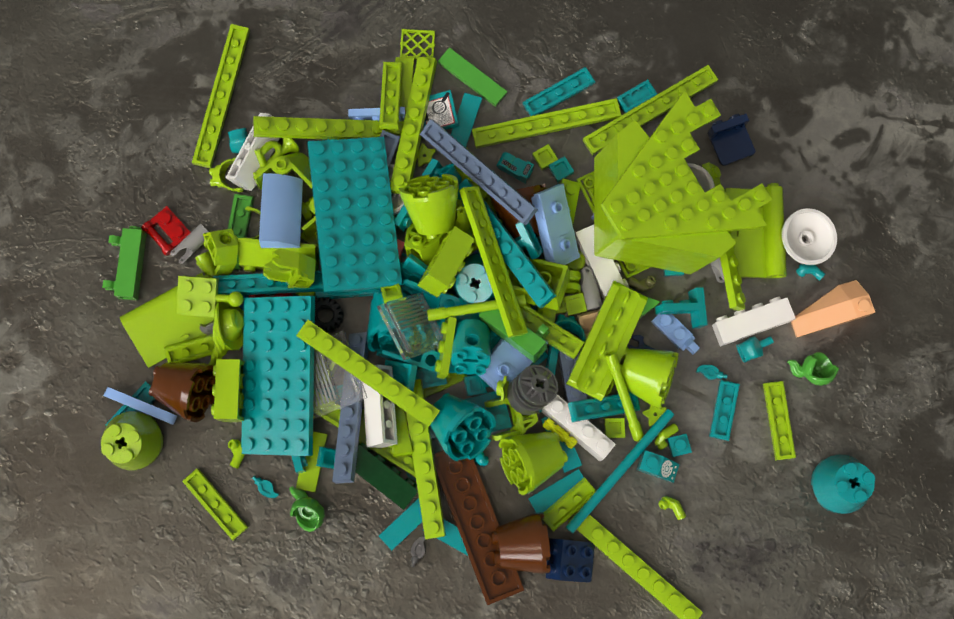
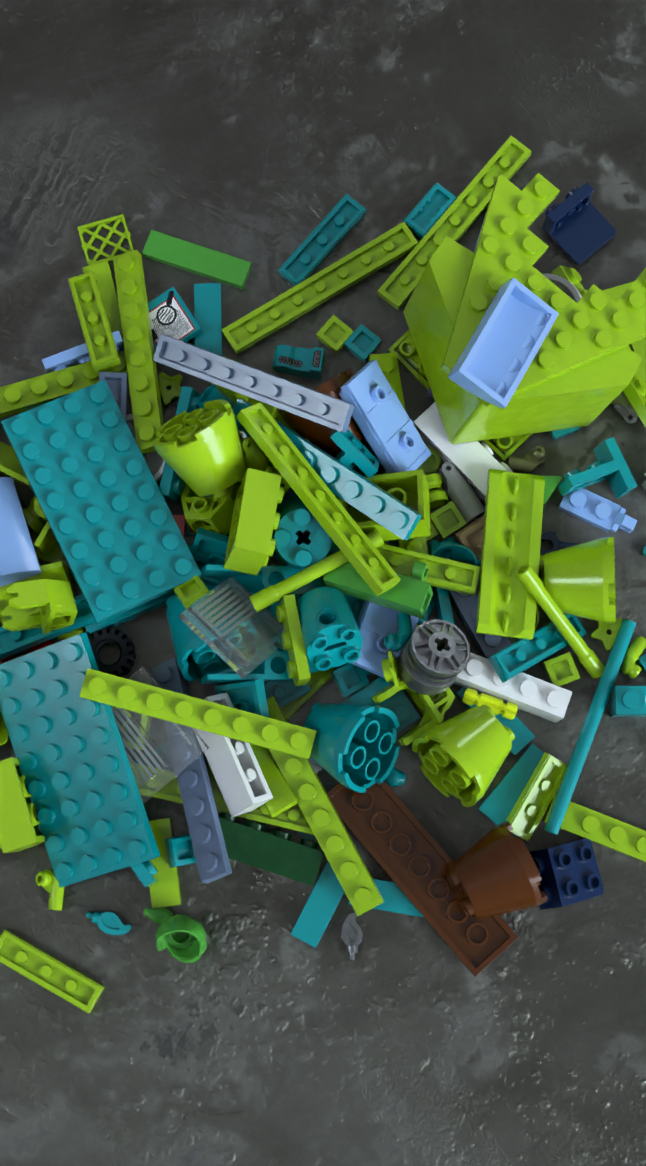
camera: 15 degrees left, 0 degrees up
none -> teal arm [384,612,413,651]
none -> light blue slope [448,277,559,409]

